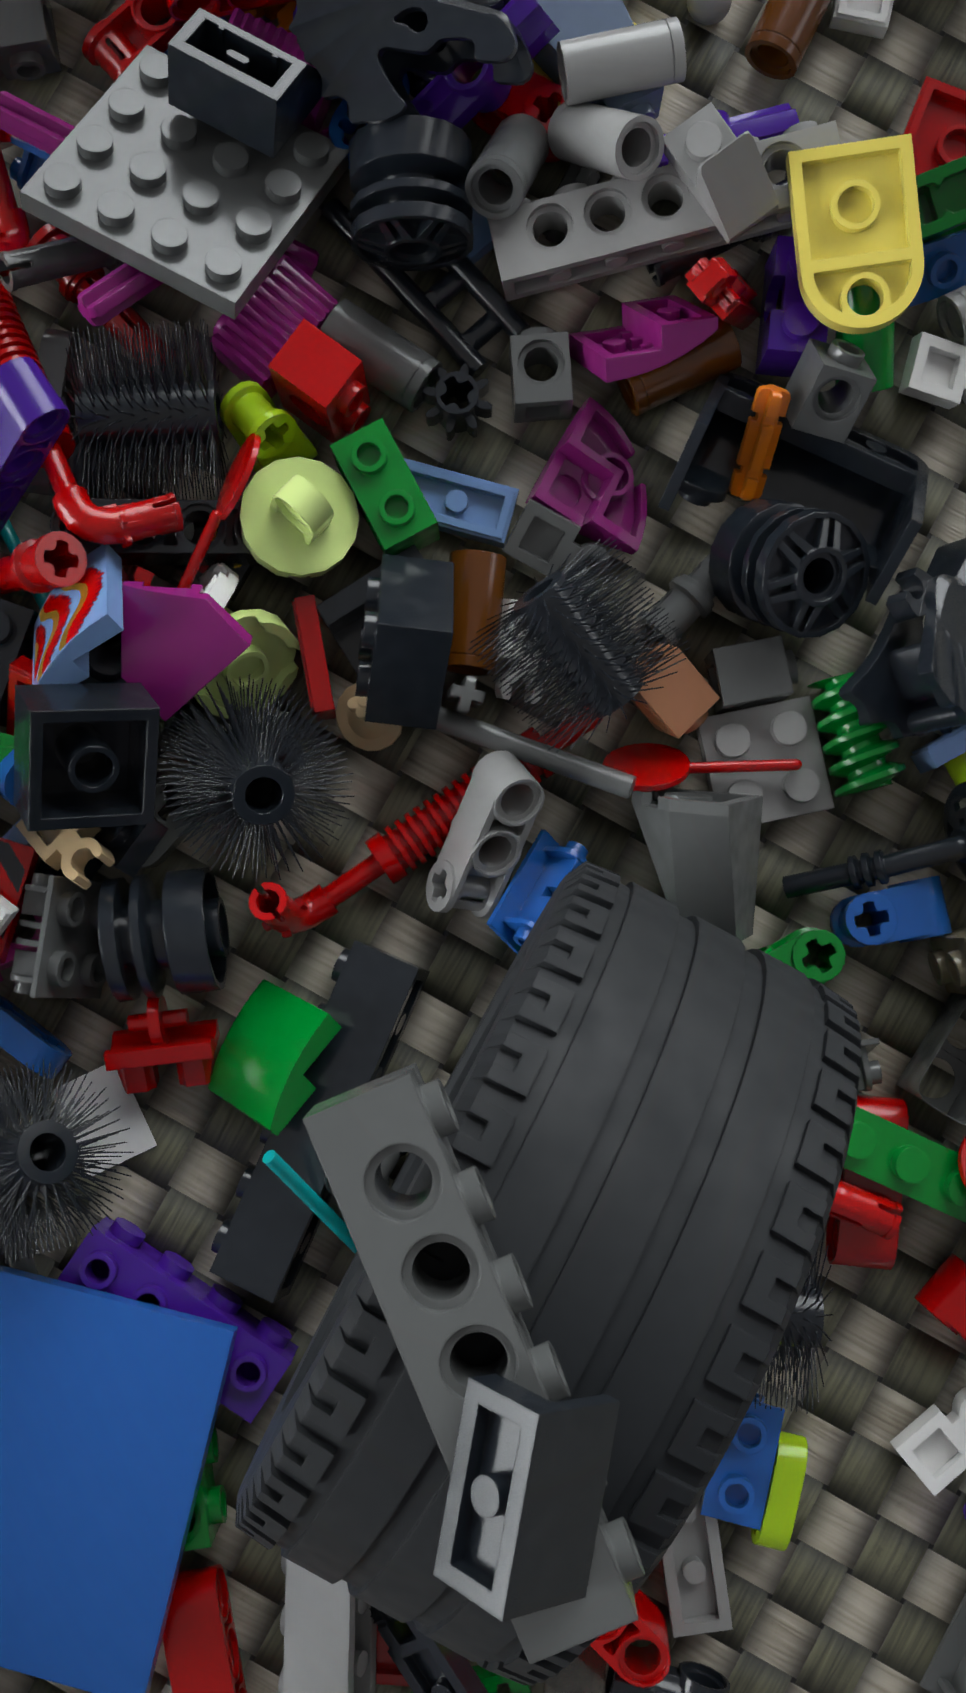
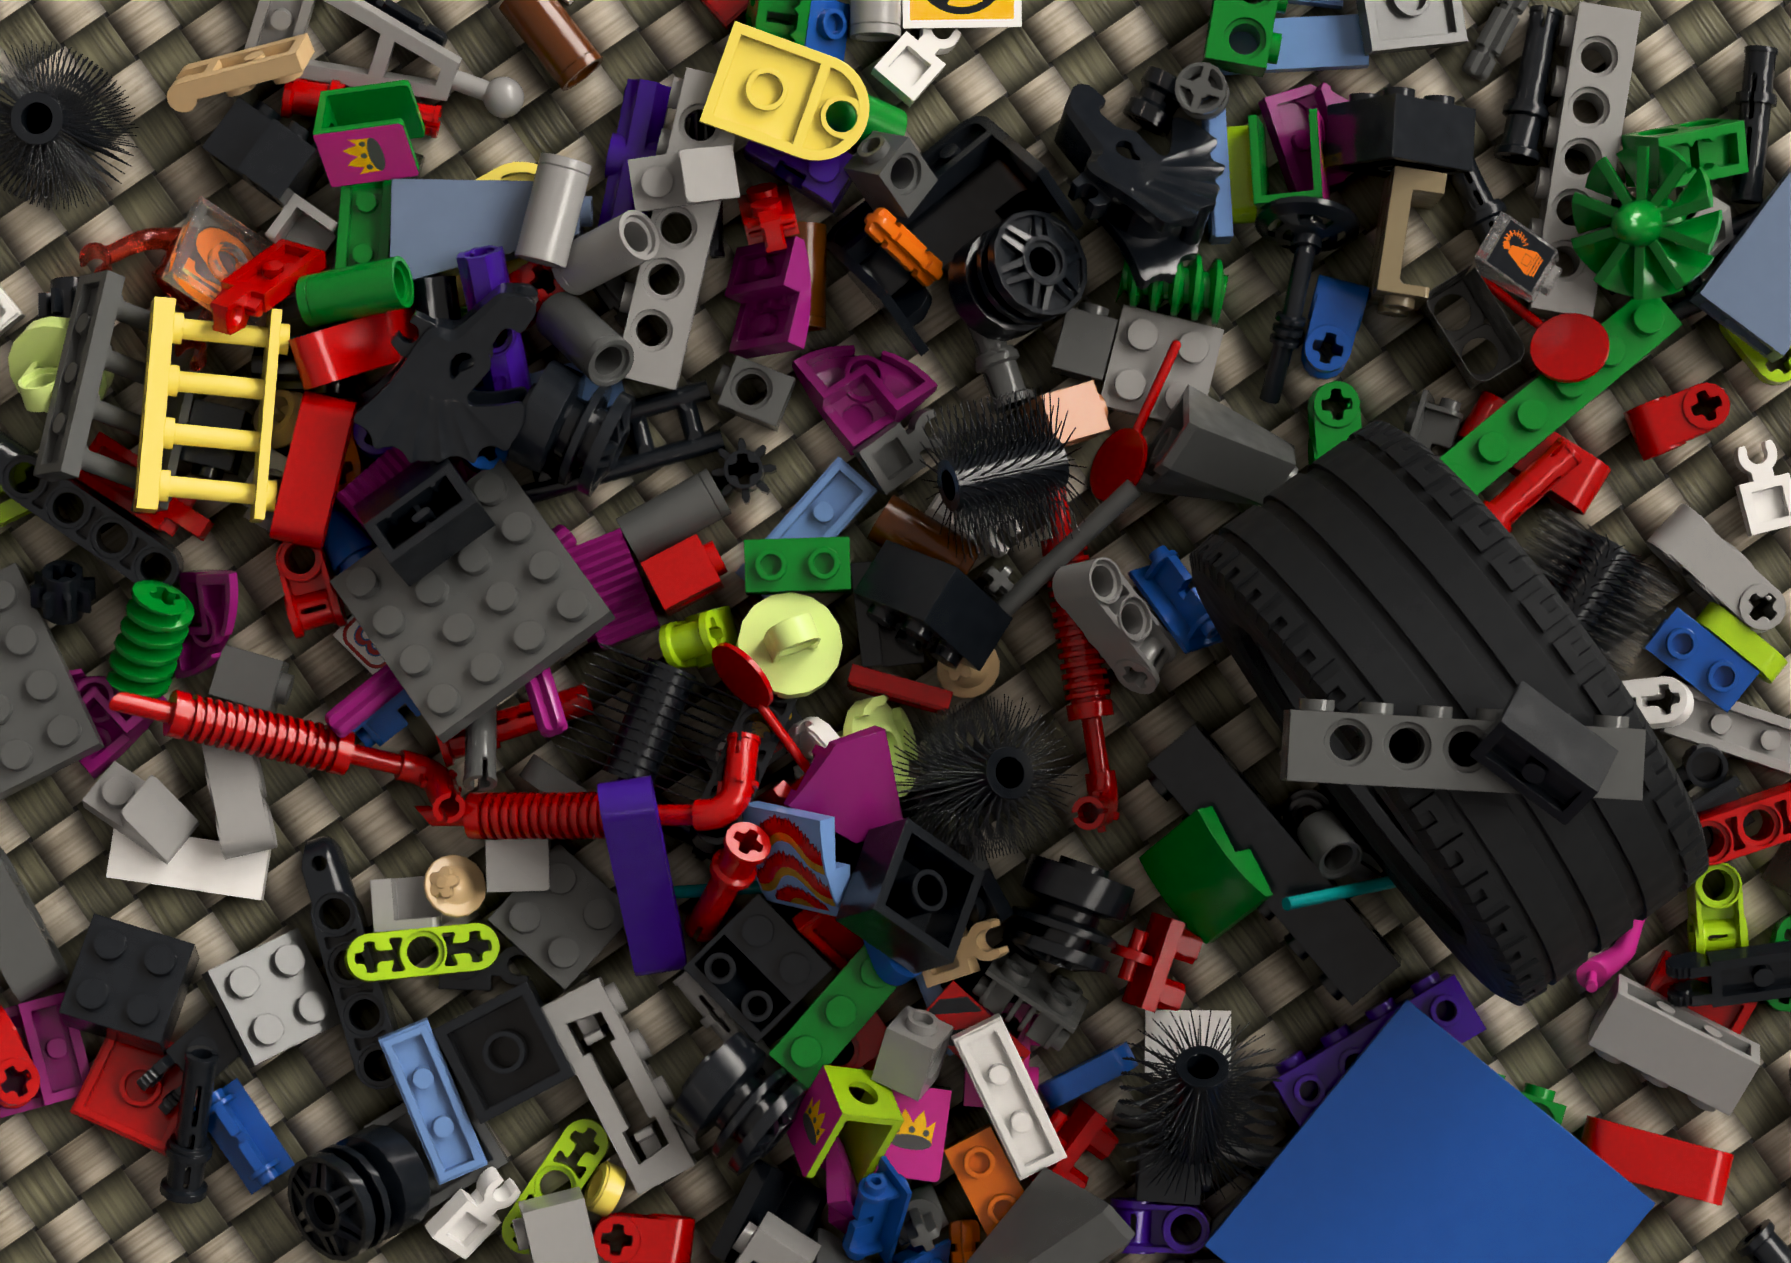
camera: 65 degrees left, 0 degrees up
none -> light grey piece [1646,503,1786,634]

